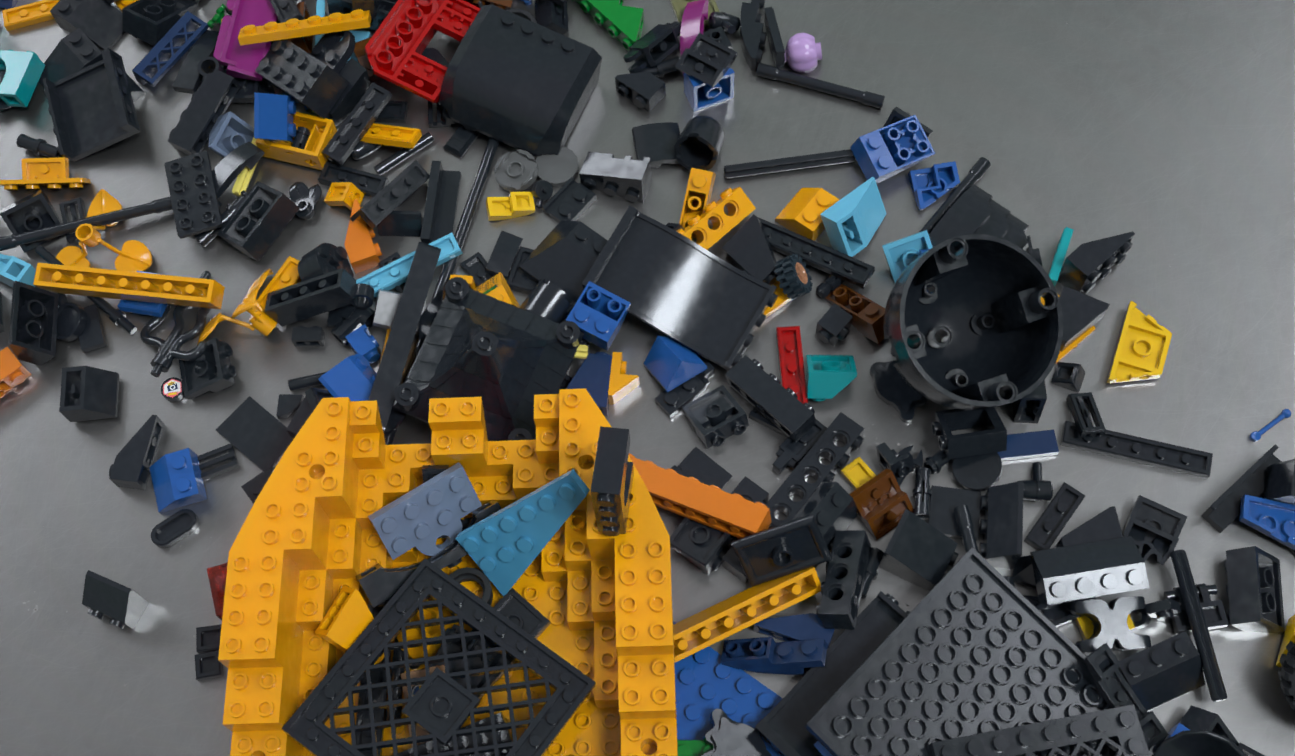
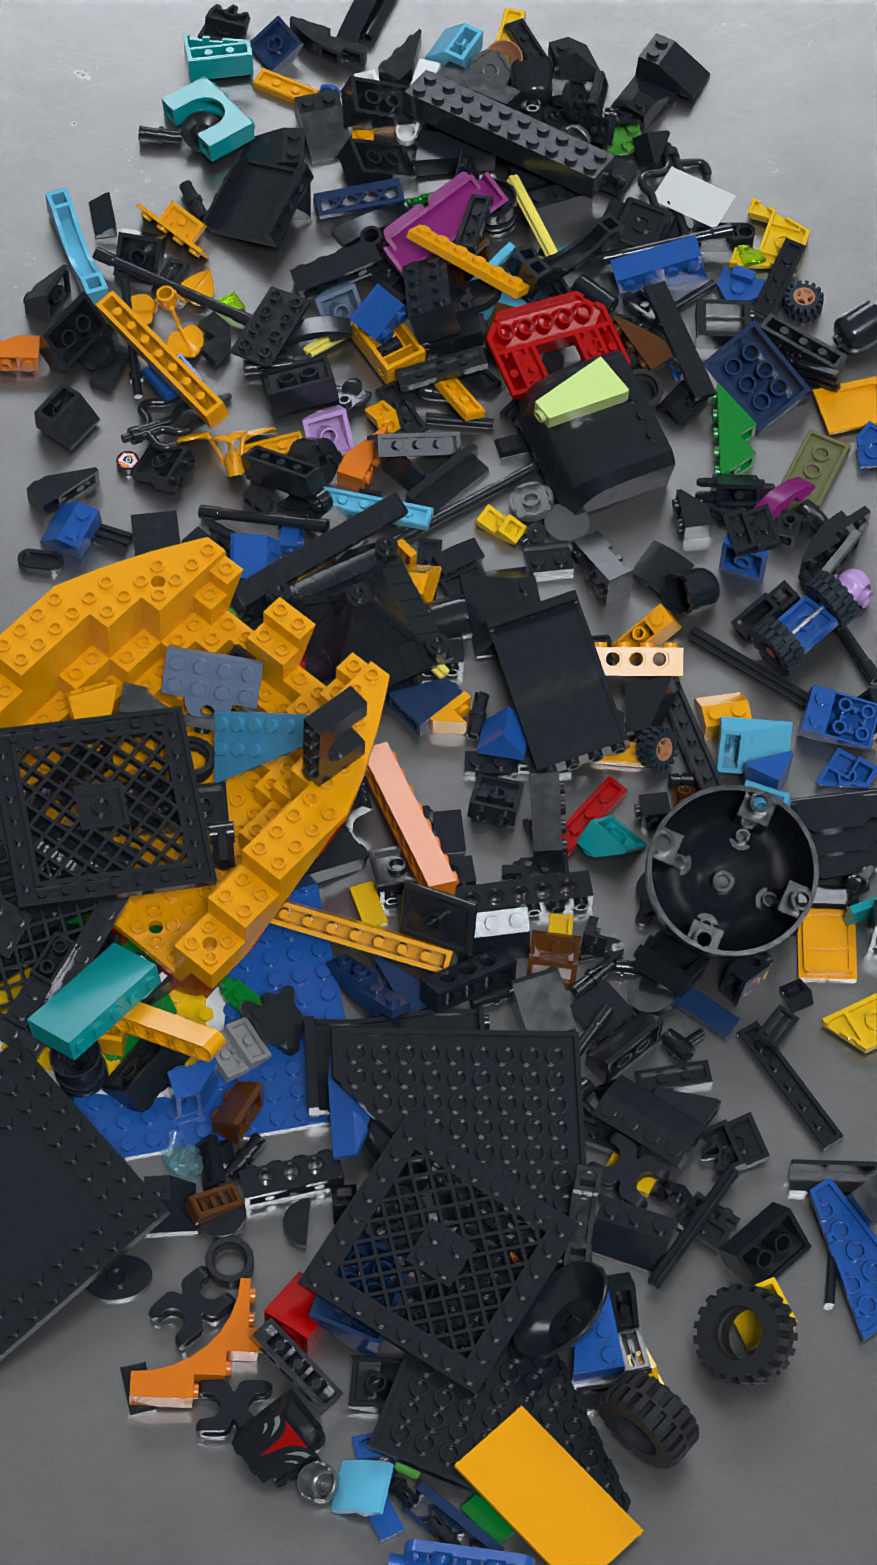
camera: 35 degrees right, 5 degrees down
blue slope [566,281,631,351] -> none
black slope [1059,286,1110,351] -> none
none -> black tile [198,311,231,367]
none -> black piece [198,505,330,533]
none -> black piece [209,821,235,871]
none -> clear neon green tile [218,292,246,311]
none -> lavender slope [301,405,354,456]
none -> yellow tile [349,880,388,927]
none -> black pin [465,691,490,740]
none -> yellowish green slope [534,356,629,428]
none -> black slope [731,580,801,640]
none -> blue slope [742,750,793,790]
none -> black plate [749,570,860,676]

